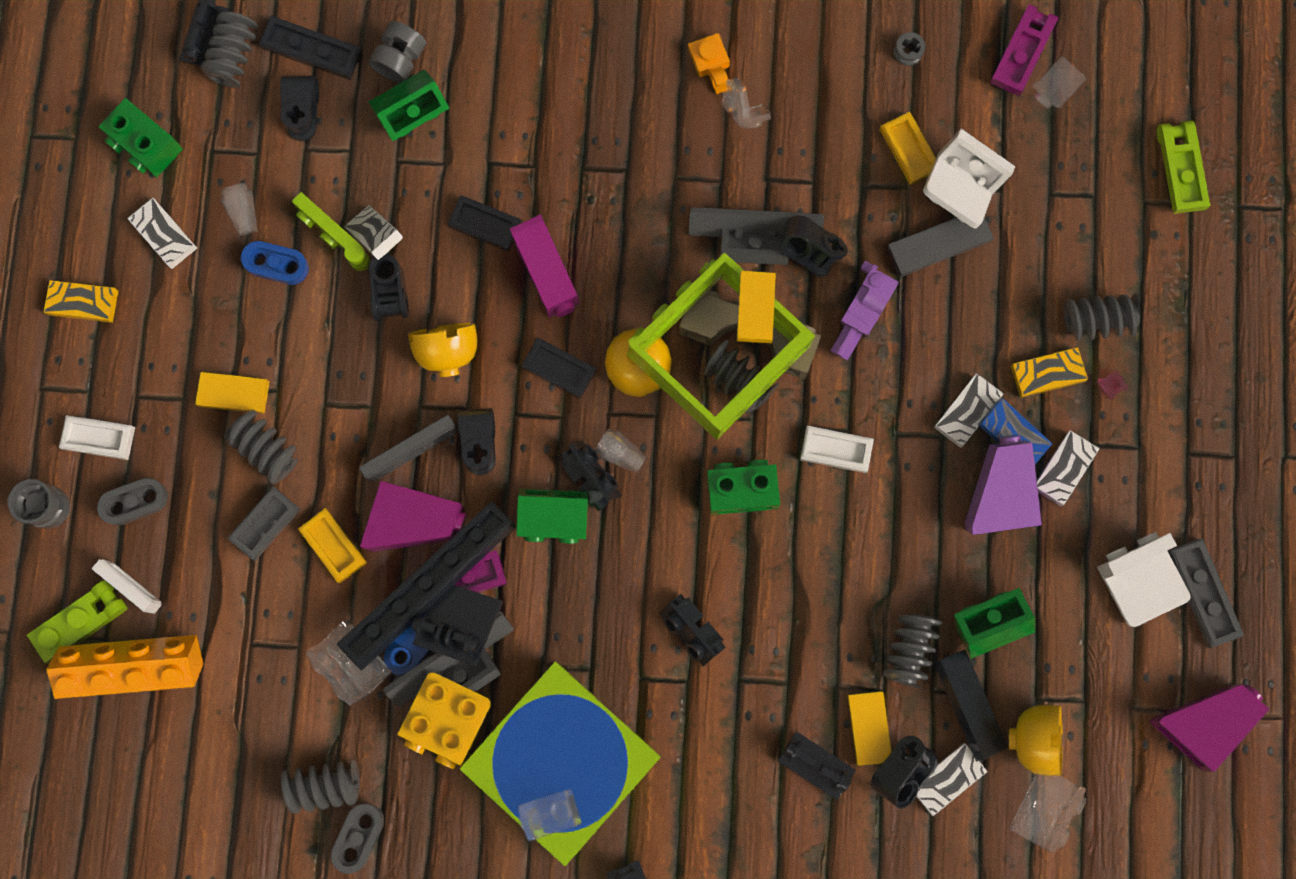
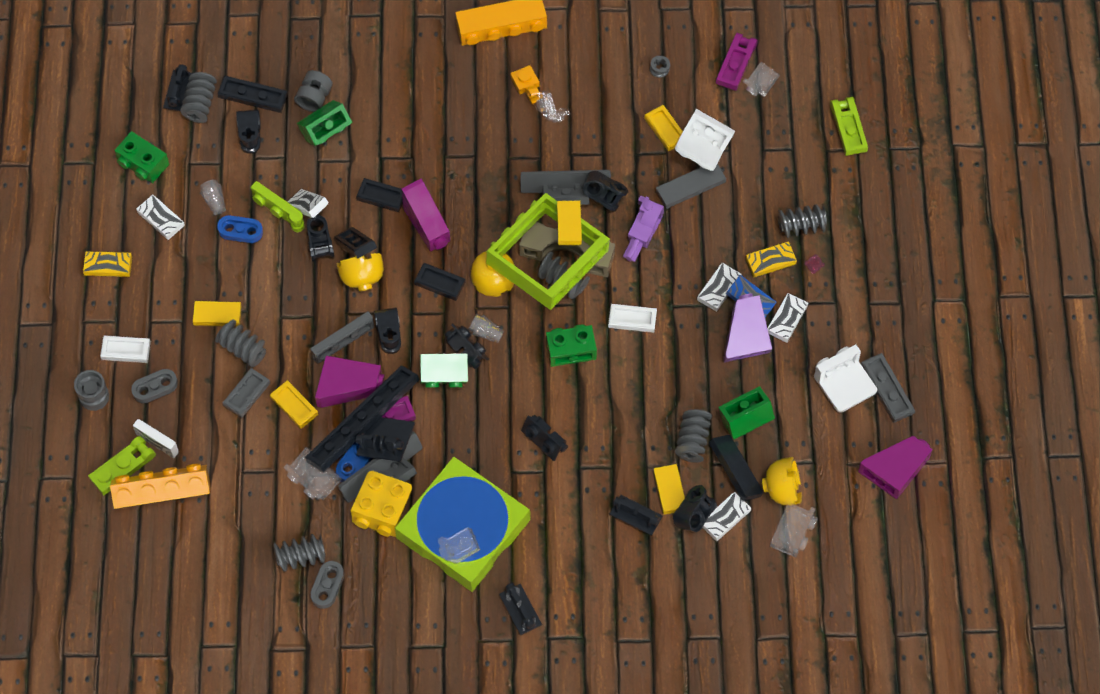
camera: 10 degrees left, 15 degrees down
none -> black tile [334,227,377,259]

